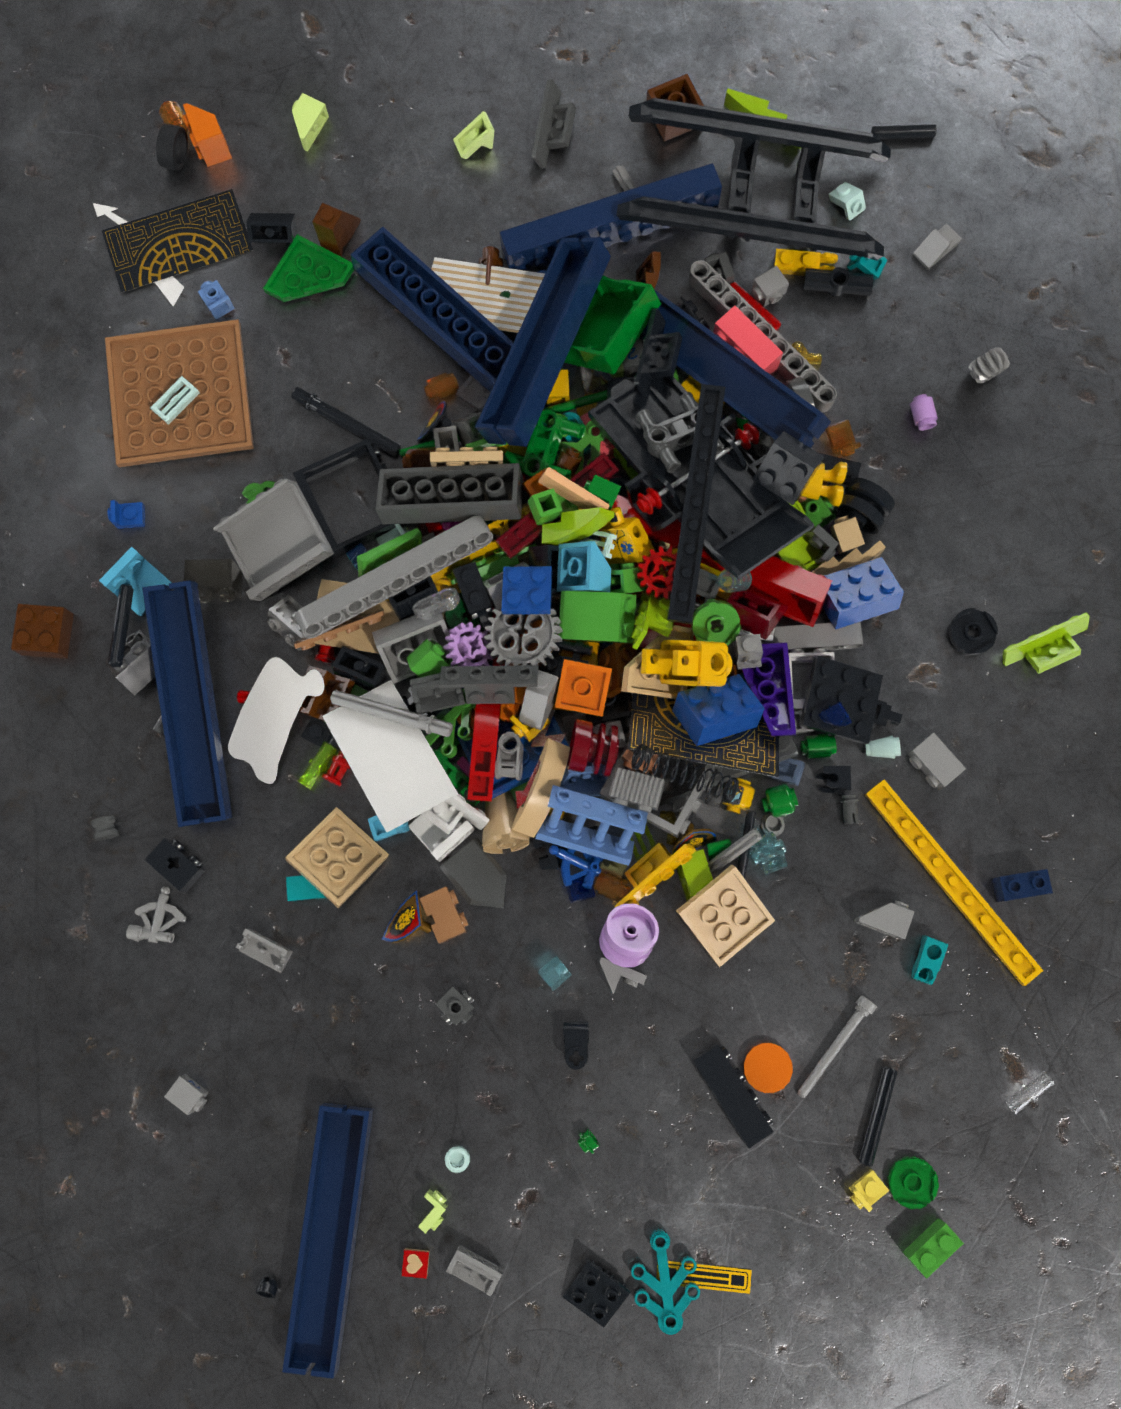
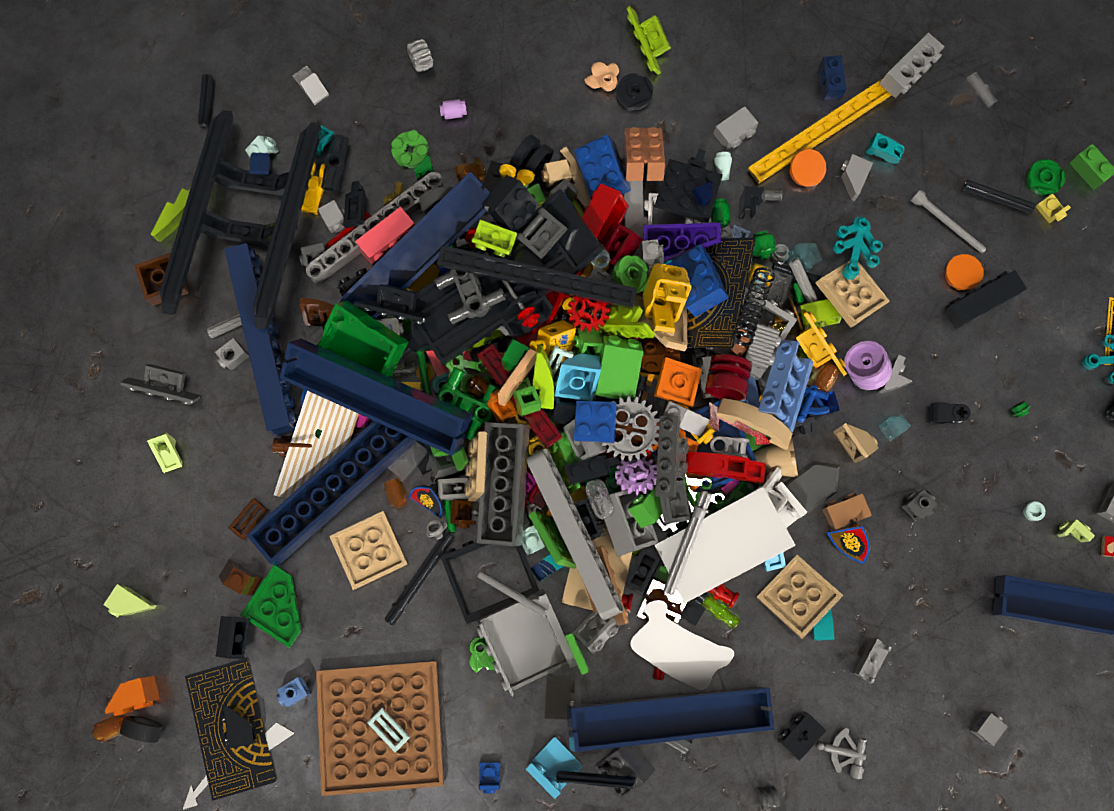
camera: 90 degrees left, 0 degrees up
none -> light grey brick [215,338,249,370]
none -> black slope [222,705,258,749]
none -> reddish brown tile [228,498,270,540]
none -> dark blue slope [249,153,271,174]
none -> tan plate [330,511,408,590]
none -> black hinge [343,181,366,228]
none -> bright green plate [391,130,429,168]
none -> green slope [414,155,434,179]
none -> light grey plate [426,519,447,539]
none -> lime bracket [471,220,518,258]
none -> light grey bar [478,571,548,617]
none -> dark grey plate [516,207,567,259]
none -> bright green tile [565,632,589,675]
none -> light nougat plate [584,62,619,91]
none -> nougat piece [624,127,665,181]
none -> orange tile [789,149,826,187]
none -> teal plant [832,217,883,280]
none -> tan slope [833,423,879,463]
none -> light grey brick [879,32,945,98]

